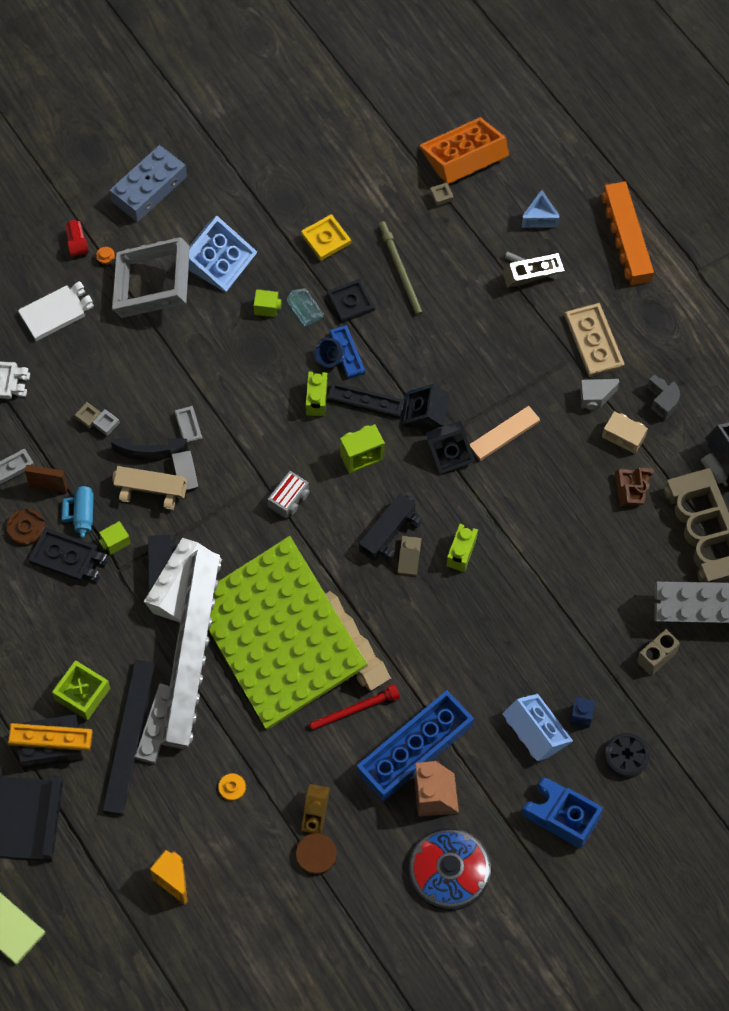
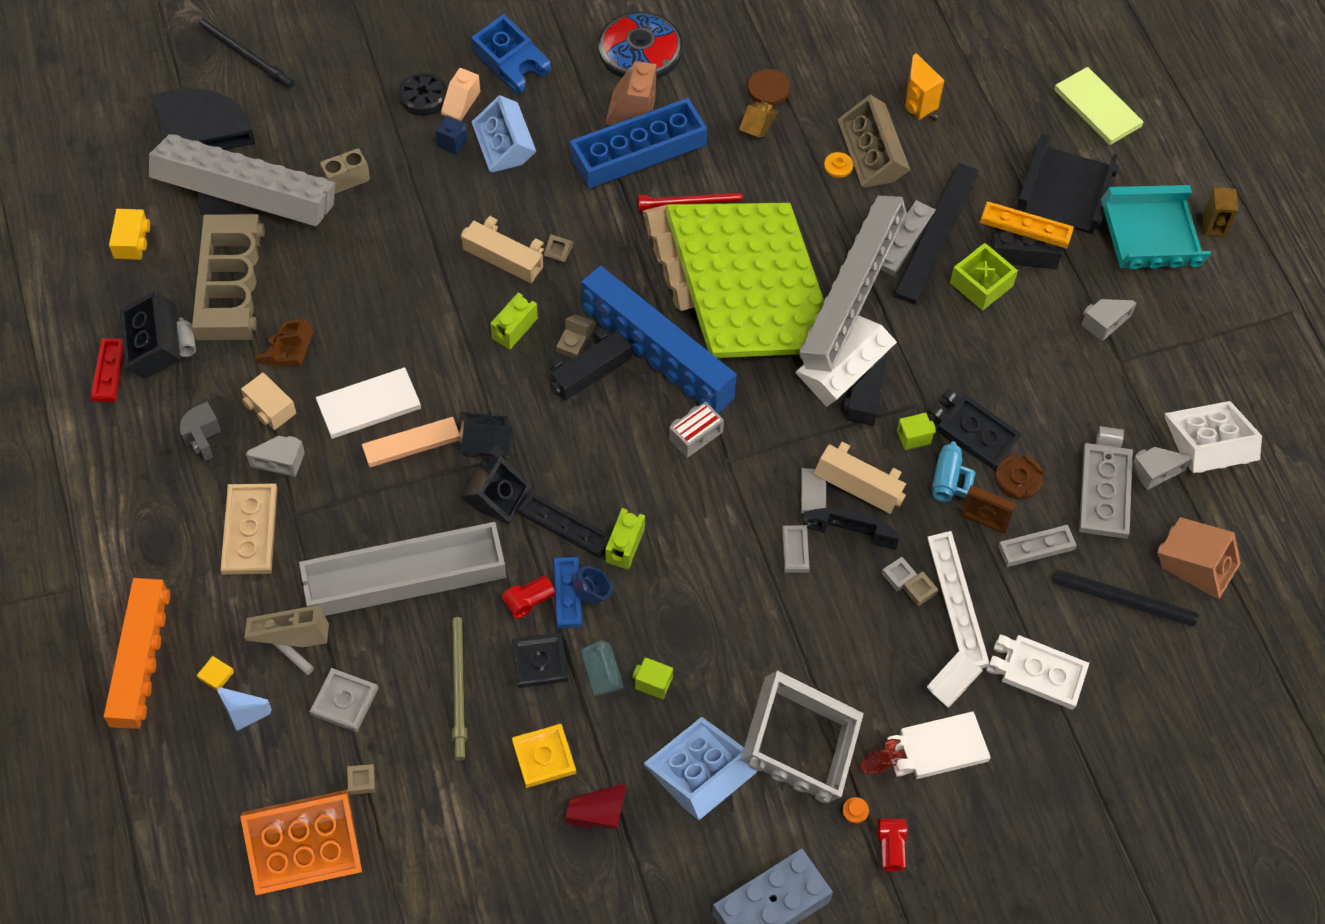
camera: 165 degrees left, 5 degrees down
lime brick [340,424,385,474] -> none
none -> yellow tile [197,656,234,691]
none -> light grey piece [299,522,506,616]
none -> light grey tile [310,668,378,732]
none -> white tile [316,367,421,439]
none -> light nougat slope [441,68,480,121]
none -> tan brick [461,216,544,283]
none -> red piece [502,575,555,619]
none -> dark tan slope [543,234,574,262]
none -> dark red slope [565,784,626,830]
none -> blue brick [581,266,737,413]
none -> dark tan slope [838,95,910,188]
none -> clear red plate [860,739,906,774]
none -> white panel [927,650,982,708]
none -> white plate [928,531,990,669]

